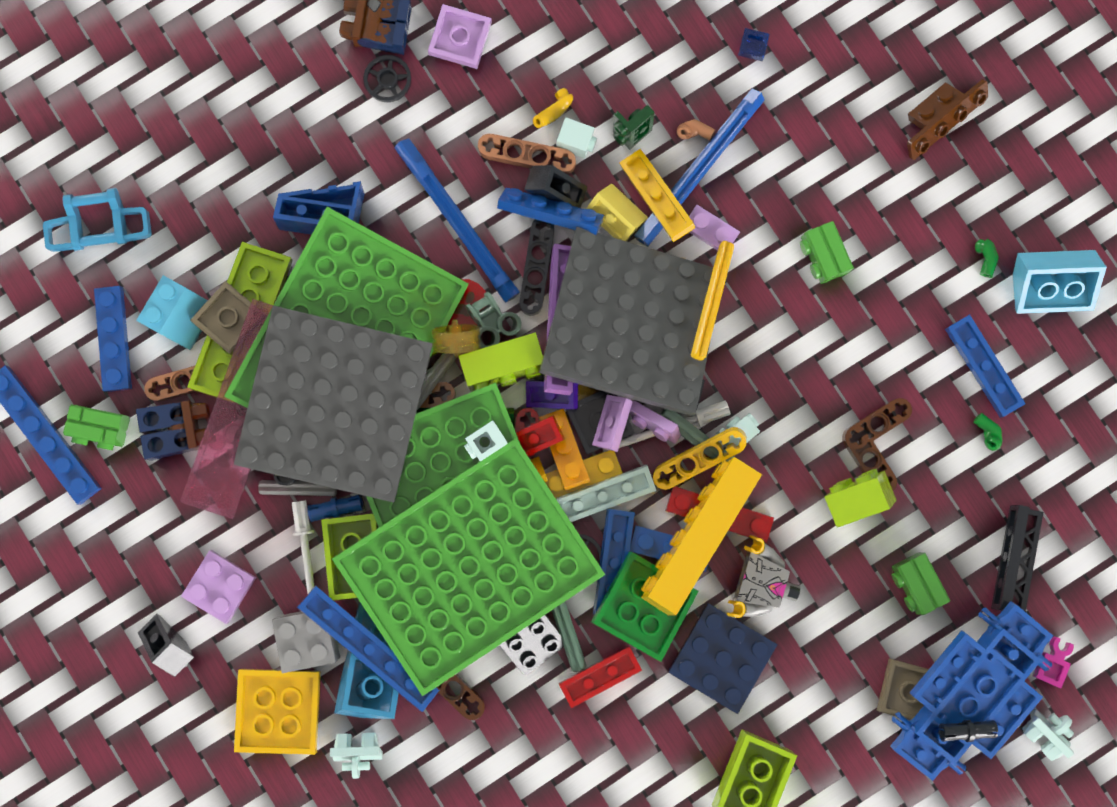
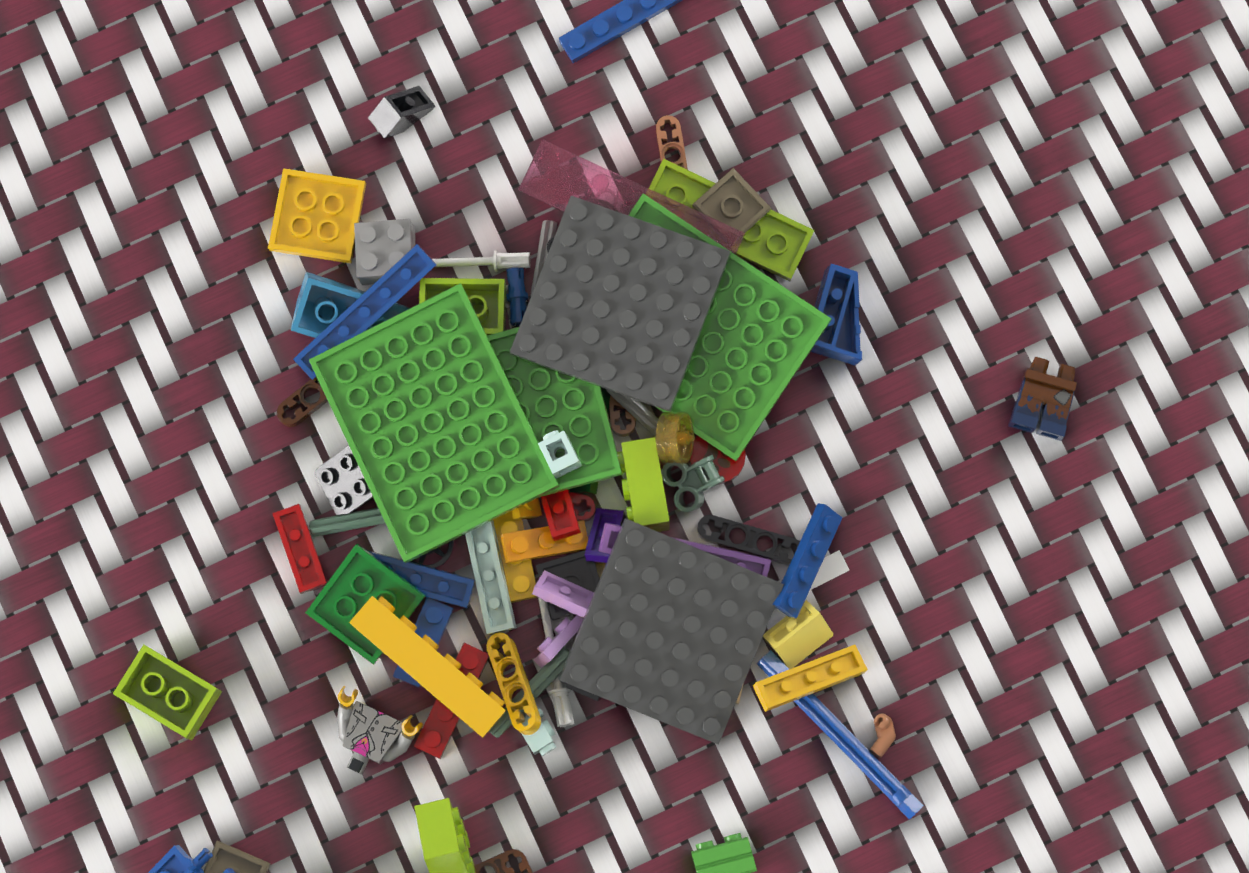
camera: 105 degrees right, 5 degrees down
dark azure bar [43,188,152,252] -> none
bright green brick [63,404,130,451] -> none
blue plate [94,286,132,392] -> none
medium azure slope [136,275,208,350] -> none
dark blue hips [136,401,215,461] -> none
lavender plate [181,550,257,624] -> none
light aqua hips [330,733,383,779] -> none
black wheel [363,55,412,103] -> none
blue piece [395,138,520,303] -> none
lavender plate [428,4,492,69] -> none
nougat beam [478,134,576,174] -> none
black slope [524,165,587,208] -> none
yellow arm [533,88,573,128] -> none
light aqua brick [556,117,597,159] -> none
dark green bracket [613,104,655,150] -> none
dark blue plate [668,603,778,714] -> none
lavender plate [689,205,740,251] -> none
yellow axle [691,241,734,361] -> none
clear blue plate [738,28,770,61] -> none

